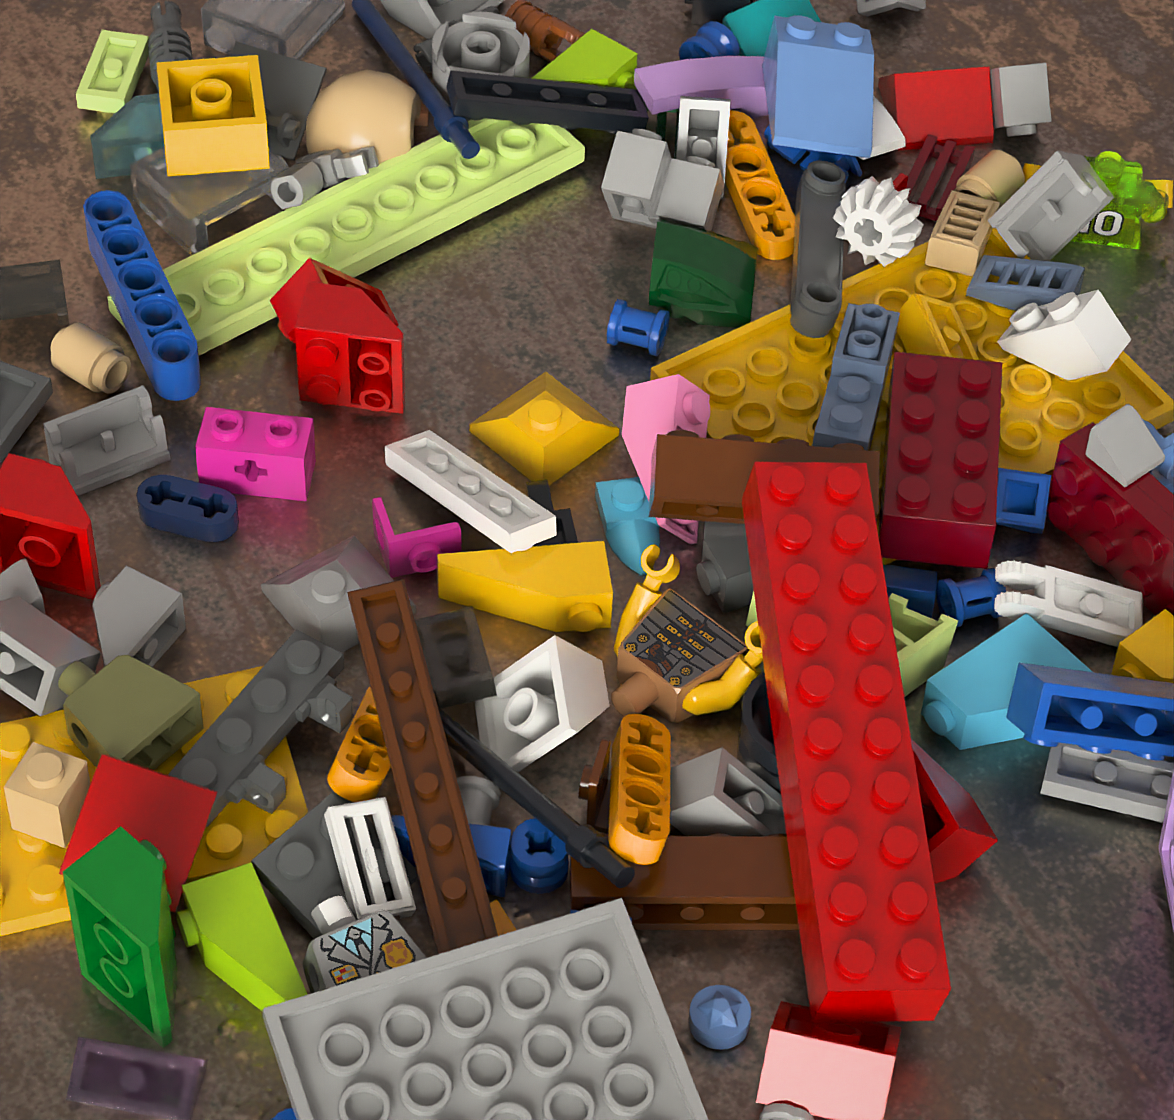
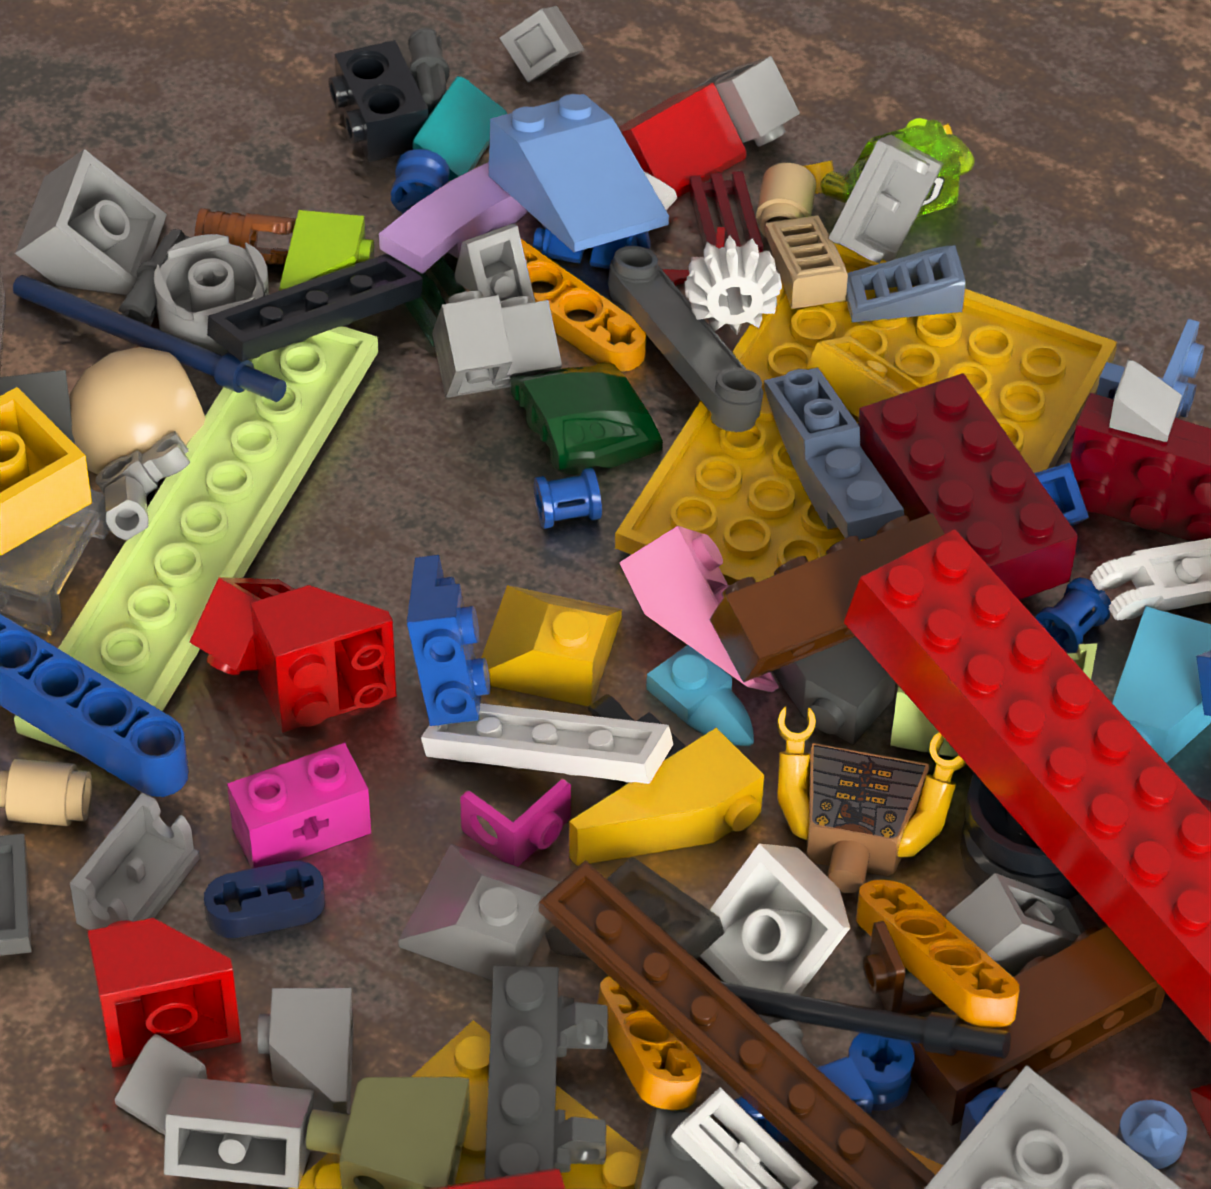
camera: 30 degrees left, 0 degrees up
white slope [997,289,1131,381] -> none
none -> blue plate [407,555,490,726]

